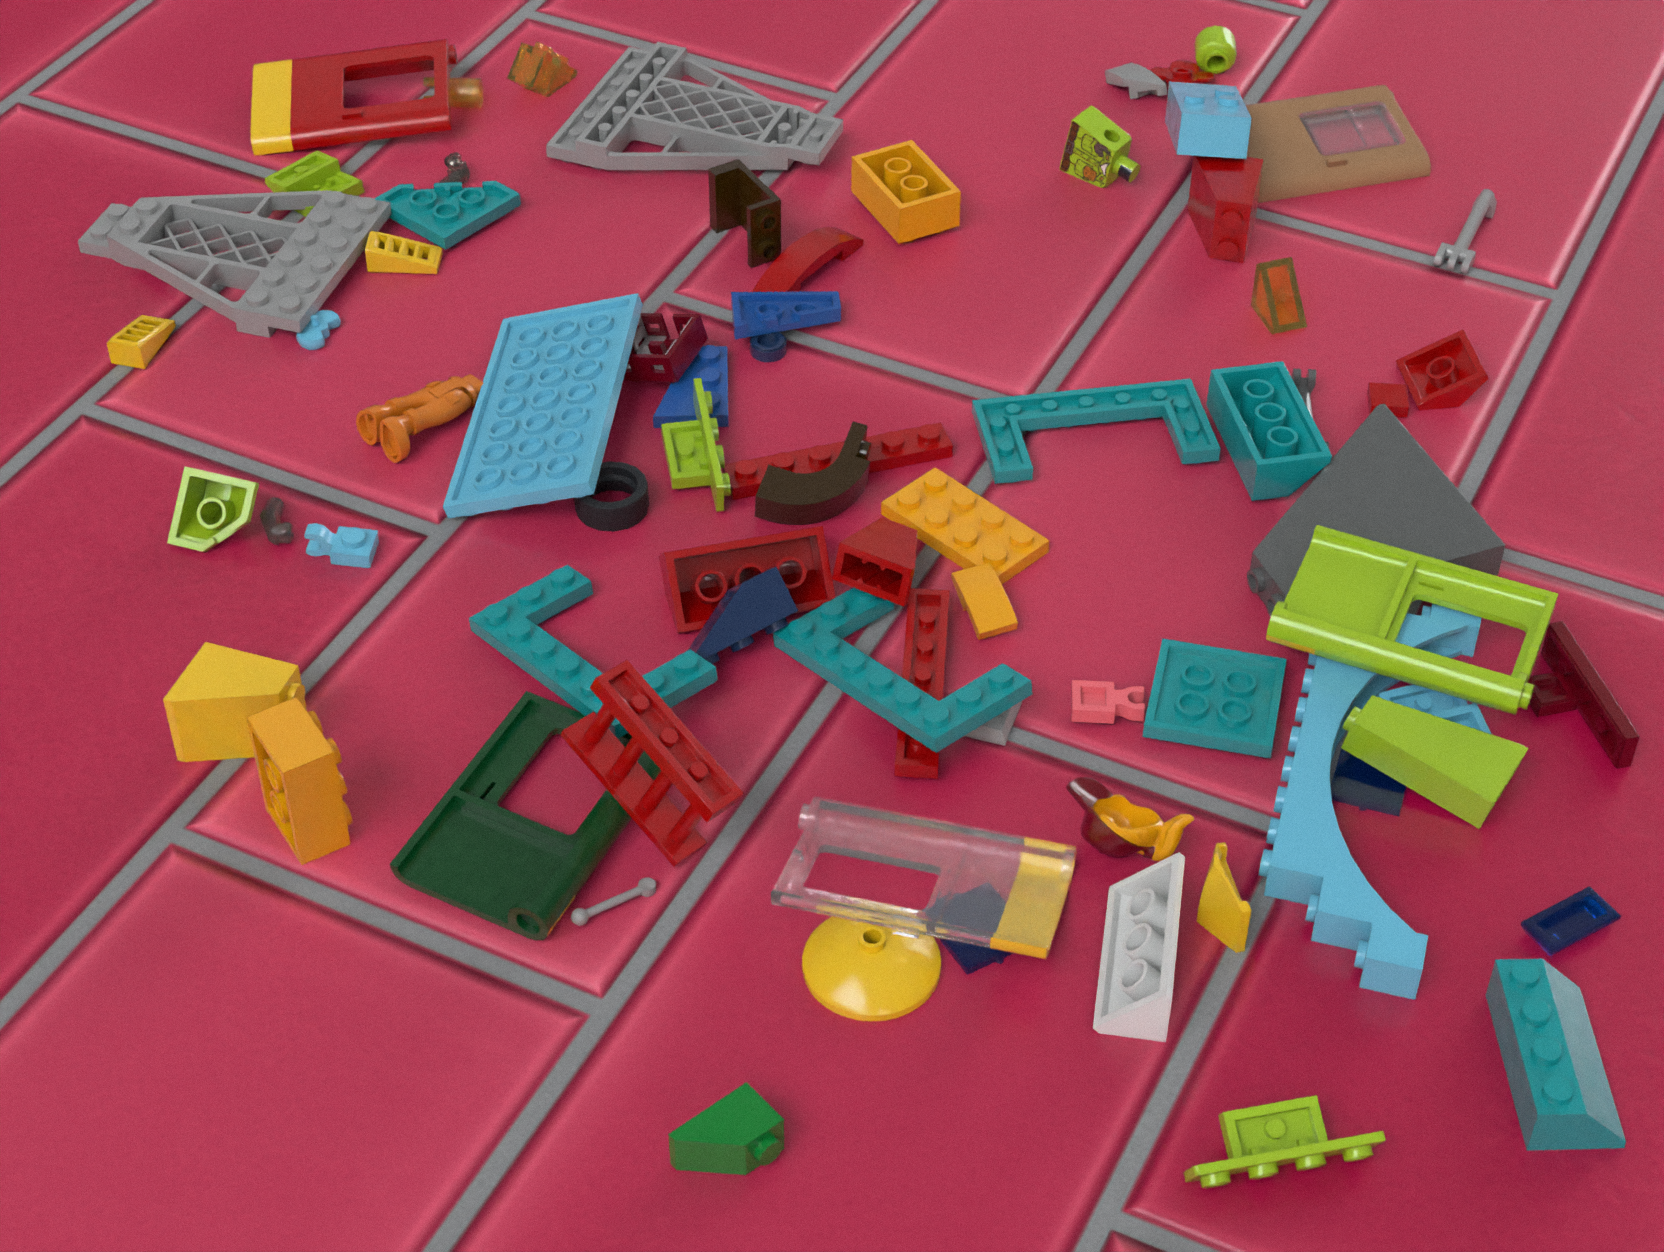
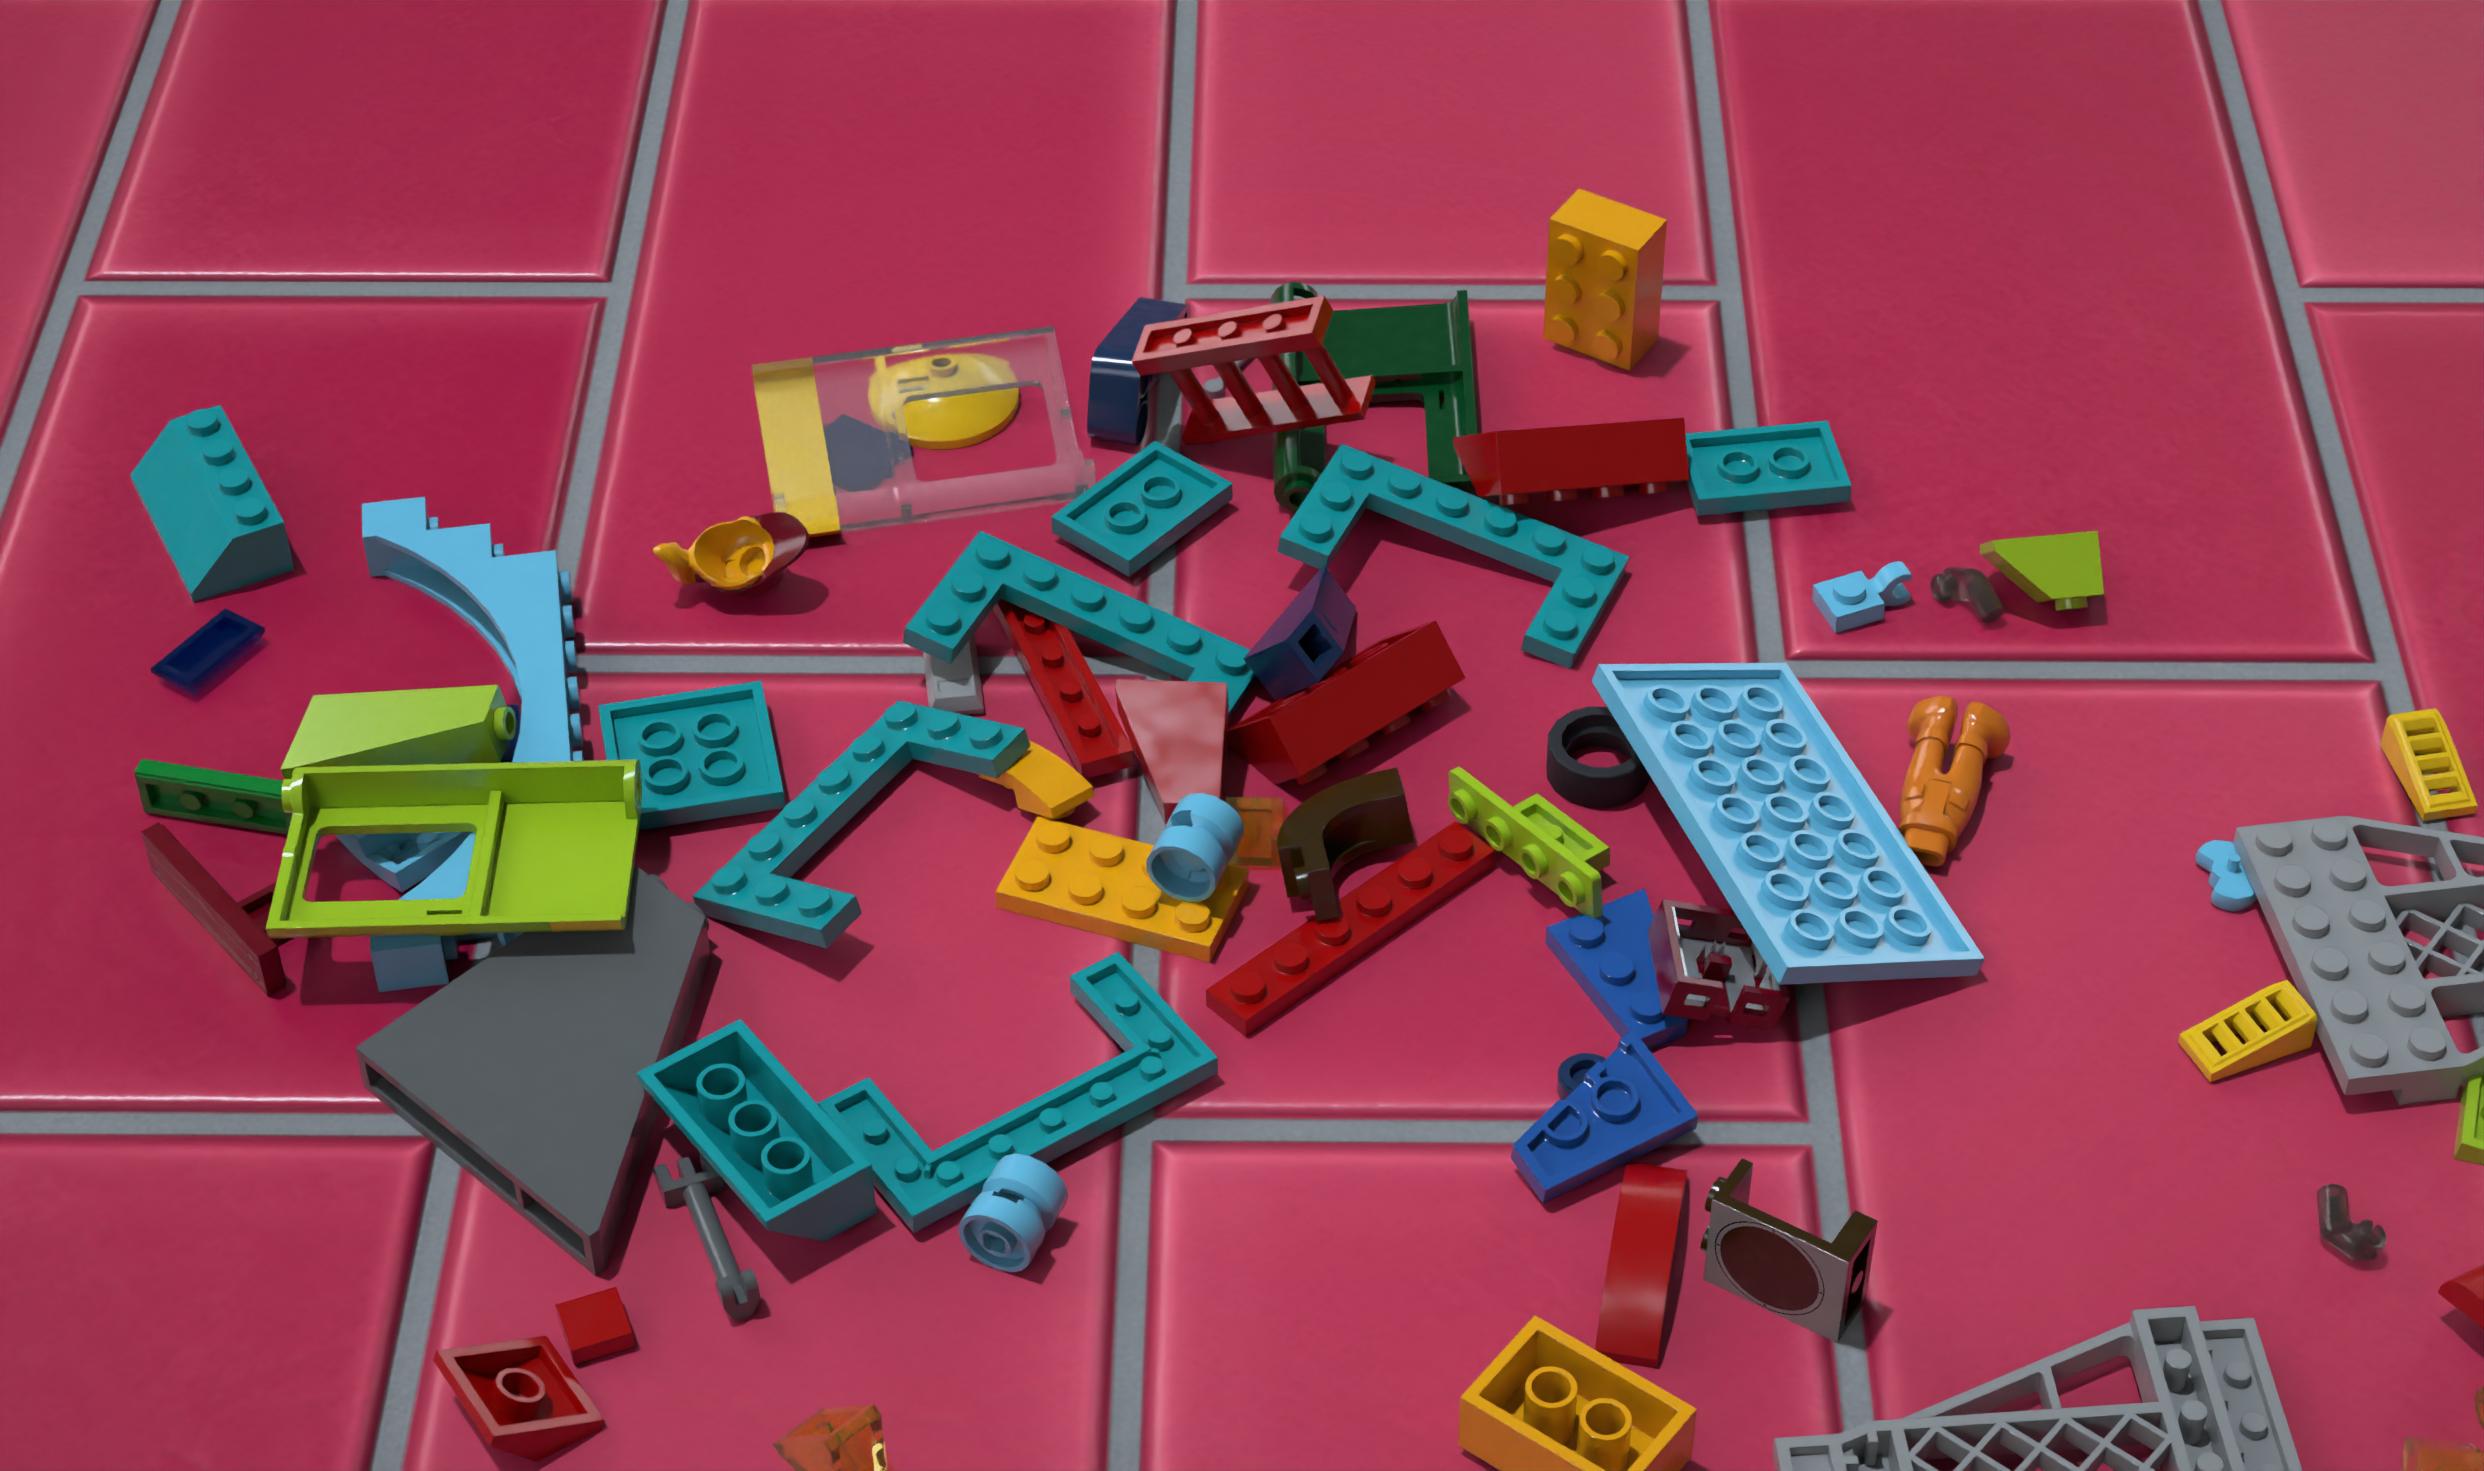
camera: 155 degrees right, 0 degrees up
yellow slope [163,642,307,762] -> none
teal plate [374,181,521,250] -> none
green slope [668,1082,784,1175] -> none
coral plate [1071,680,1145,724] -> none
white slope [1093,852,1185,1042] -> none
lime bracket [1183,1095,1386,1188] -> none
yellow slope [1196,842,1251,953] -> none
none -> green tile [134,759,292,835]
none -> teal plate [692,700,1030,948]
none -> medium azure wheel [958,1154,1068,1272]
none -> teal plate [1051,441,1233,577]
none -> dark blue beam [1087,297,1191,446]
none -> medium azure wheel [1146,793,1244,902]
none -> clear yellow slope [1226,797,1285,866]
none -> red slope [1453,418,1689,506]
none -> teal plate [1686,421,1852,516]

